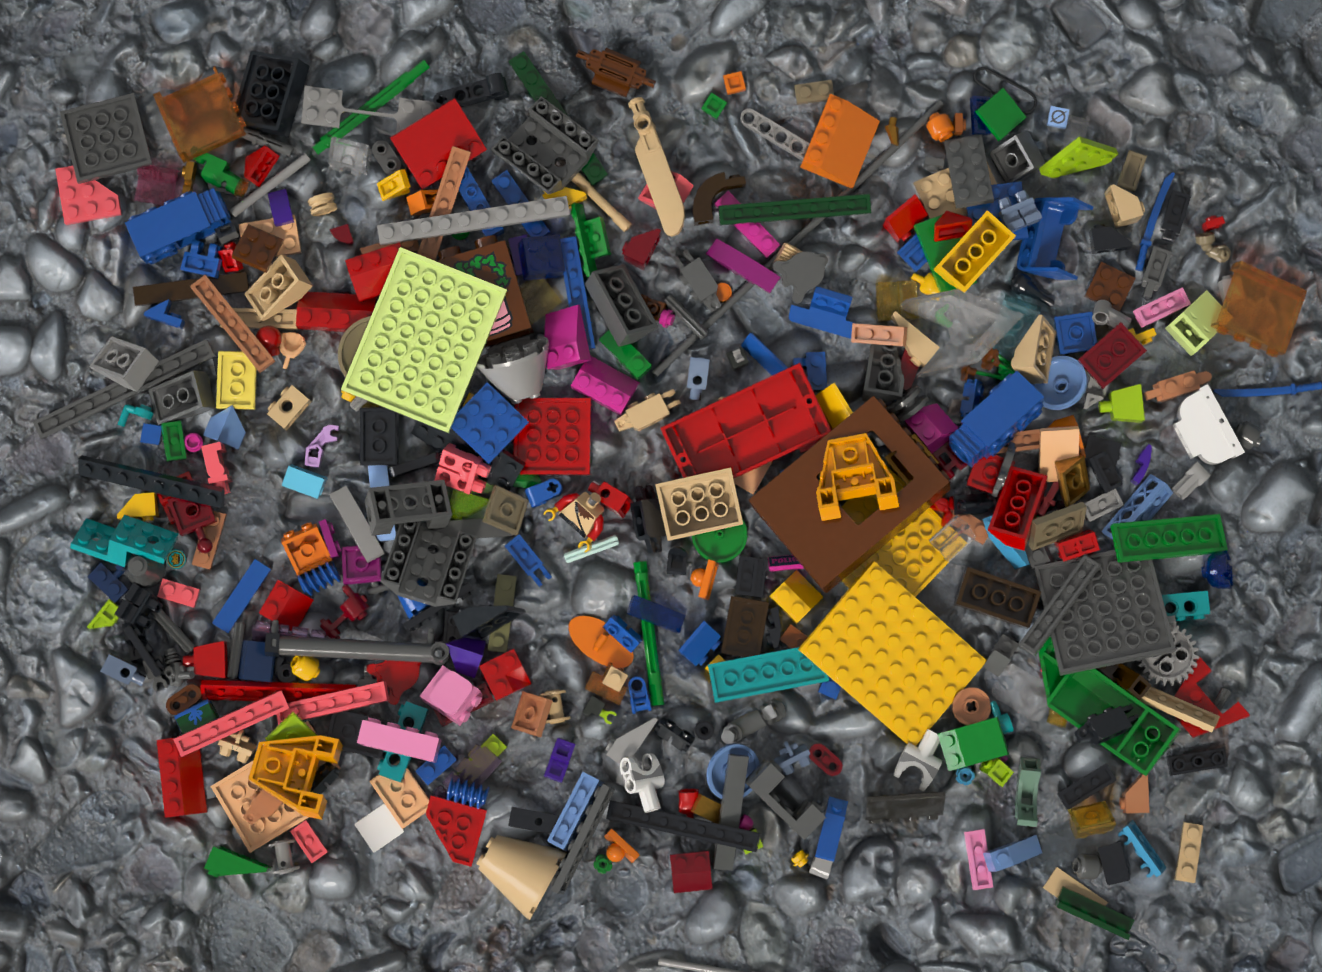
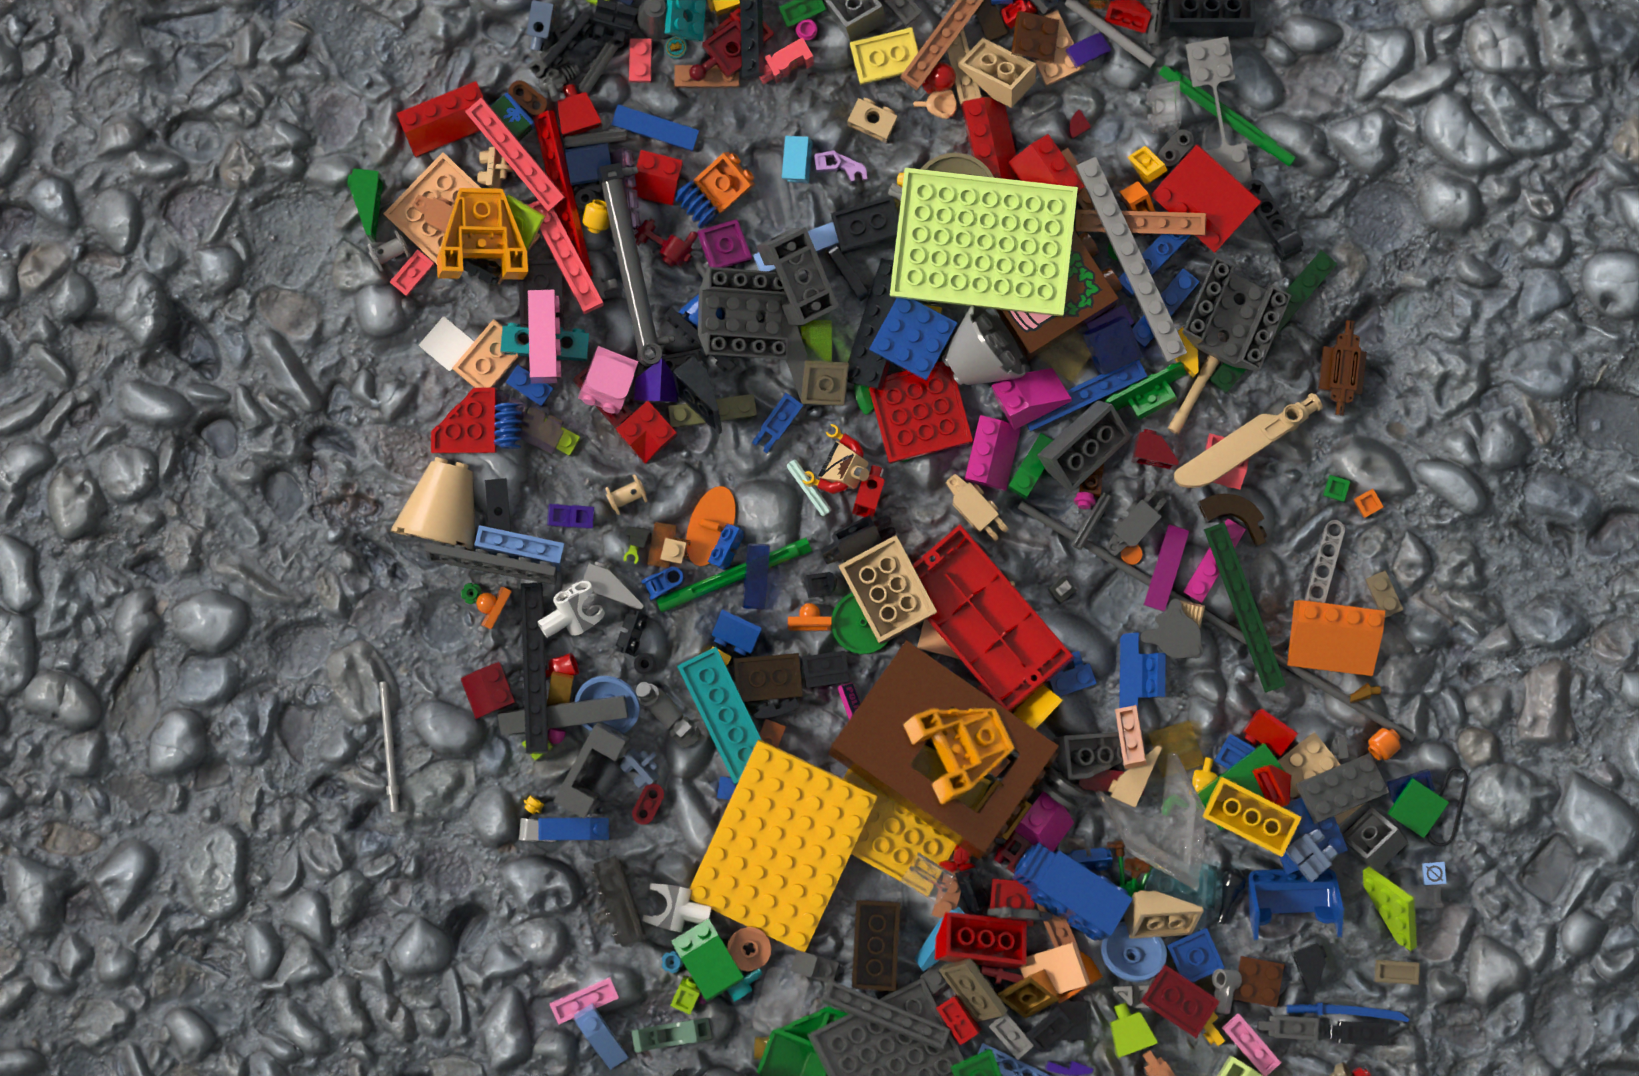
camera: 75 degrees right, 0 degrees up
medium blue slope [203,405,246,450] -> none
tan wheel [308,193,337,216] -> none
magenta plate [319,519,342,559] -> none
light grey slope [329,486,384,563] -> none
red tile [366,660,422,705] -> none
coral hips [434,443,491,494] -> none
nougat plate [511,691,553,738] -> none
blue piece [524,479,563,508] -> none
sand blue torso [687,356,710,400] -> none
blue slope [741,333,788,375] -> none
yellow slope [769,570,823,624] -> none
dark orange plate [953,113,966,136] -> none
tan slope [1104,184,1145,229] -> none

